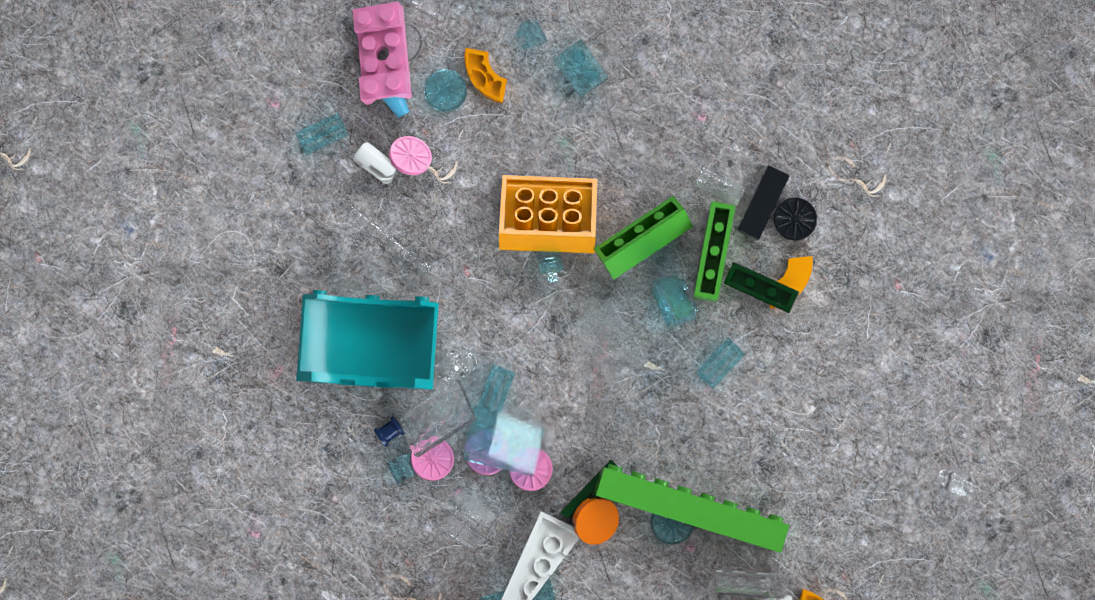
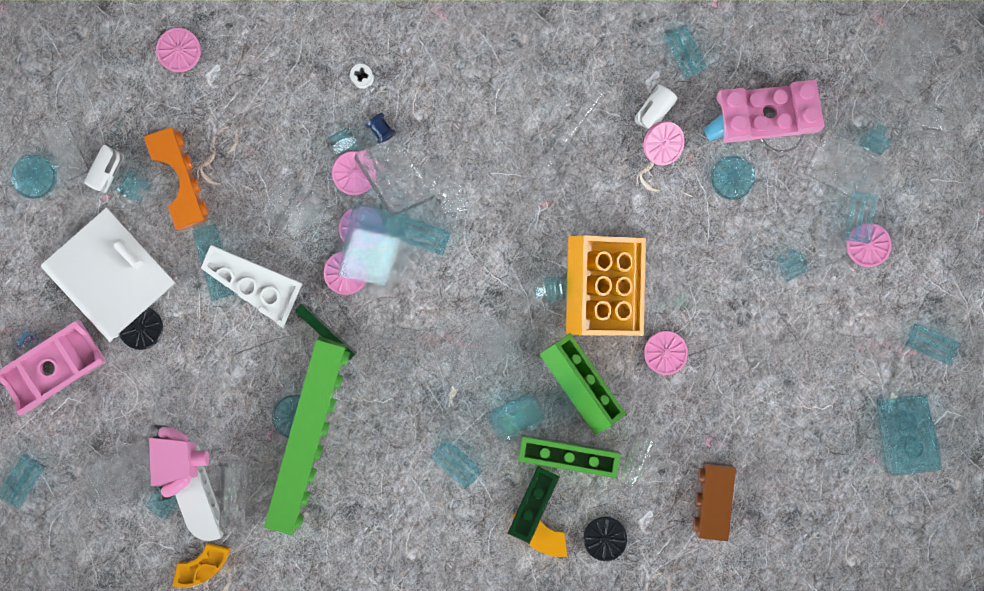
camera: 85 degrees right, 5 degrees up
teal panel [296,290,439,390] -> none
light orange tile [464,48,507,104] -> none
clear light blue plate [553,39,609,99] -> none
orange tile [573,496,619,545] -> none
black tile [737,165,790,240] -> none
none -> white bush [350,64,374,89]
none -> bright pink wheel [644,331,688,375]
none -> dark orange brick [692,462,736,541]

